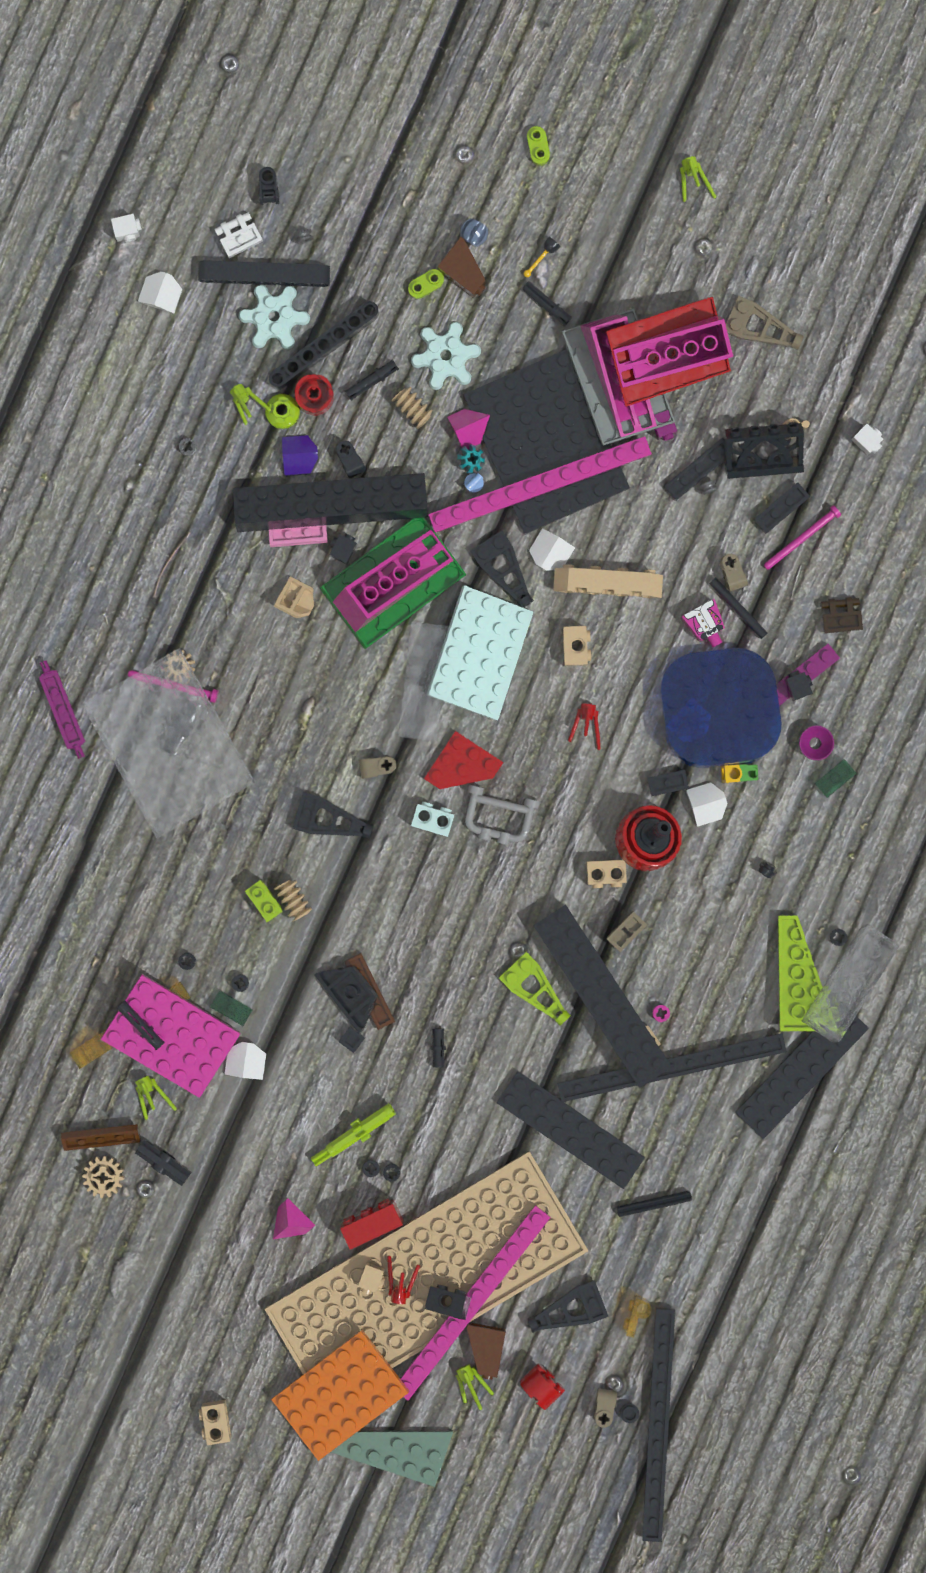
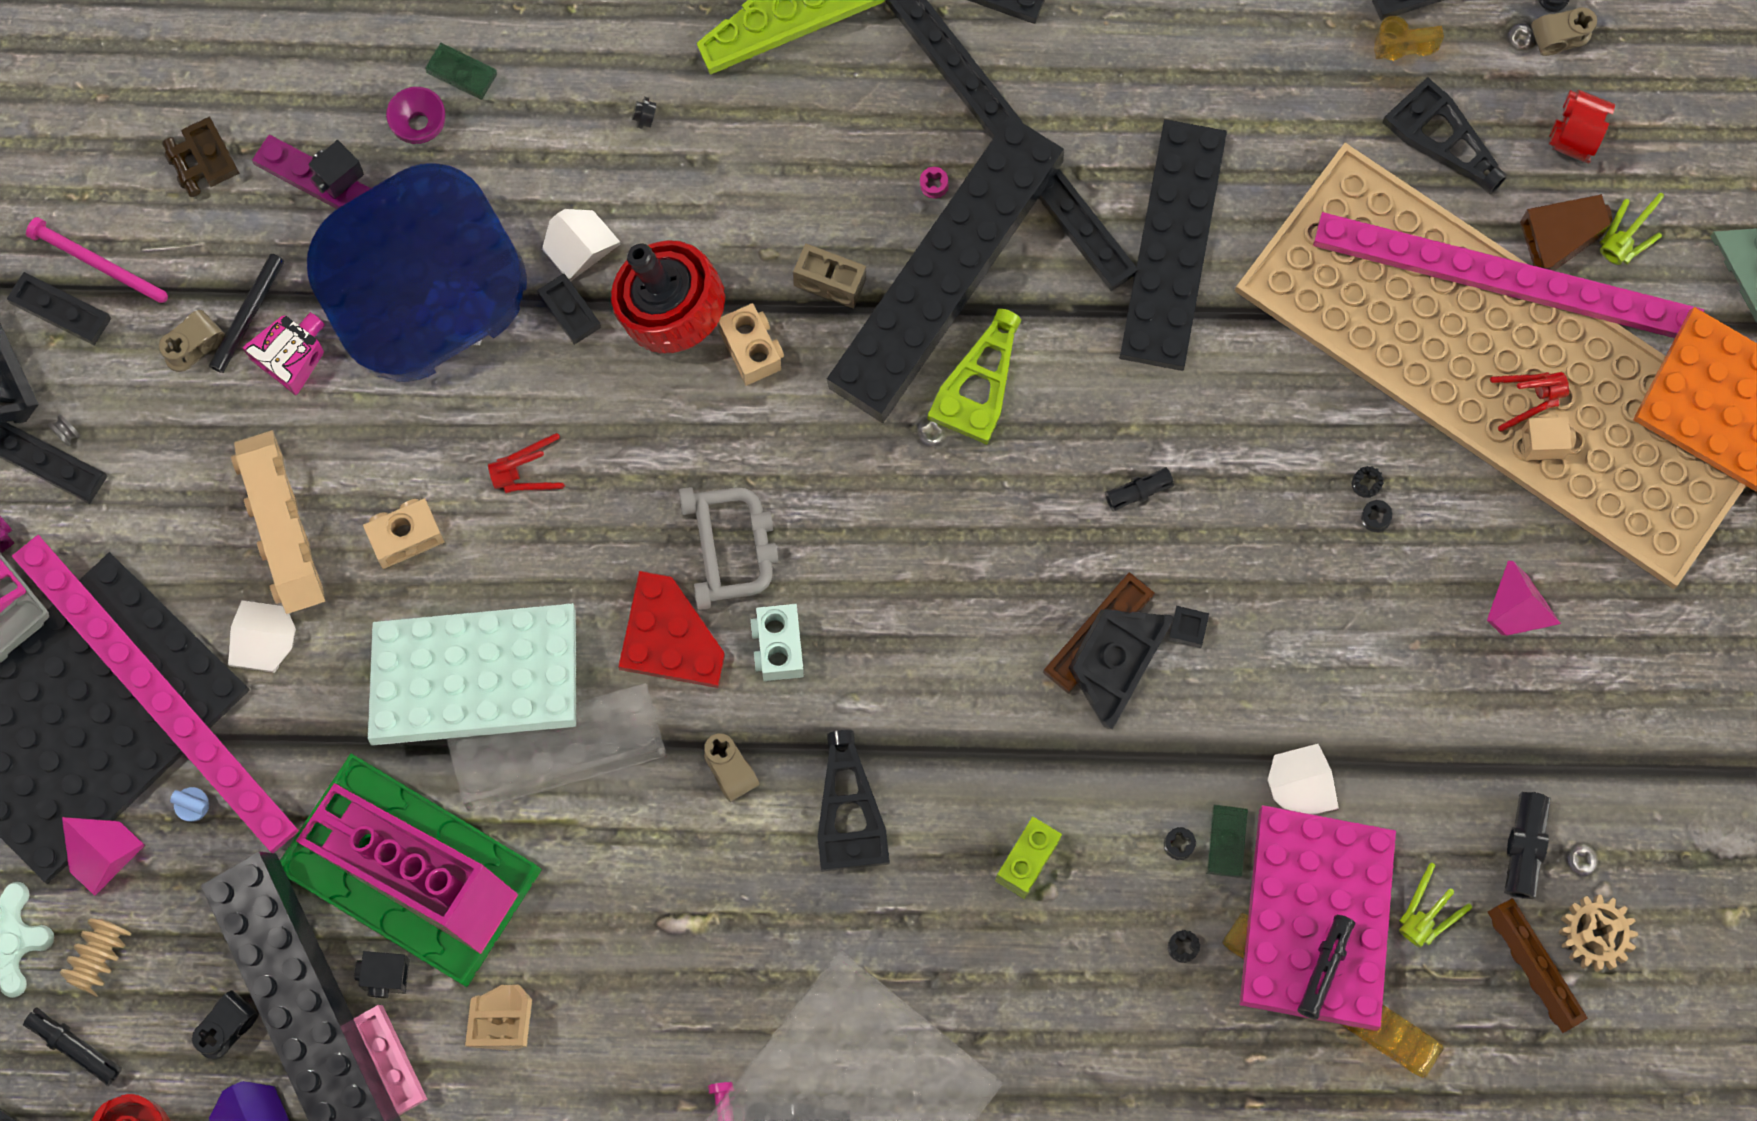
camera: 115 degrees left, 15 degrees down
tan piece [274,880,312,922] -> none
lime piece [311,1103,396,1167] -> none
red brick [340,1198,403,1250] -> none
black brick [424,1284,471,1320] -> none
teal piece [457,445,485,473] -> none
black plate [470,530,534,608] -> none
black axle [617,1191,692,1217] -> none
leg [721,764,758,783] -> none

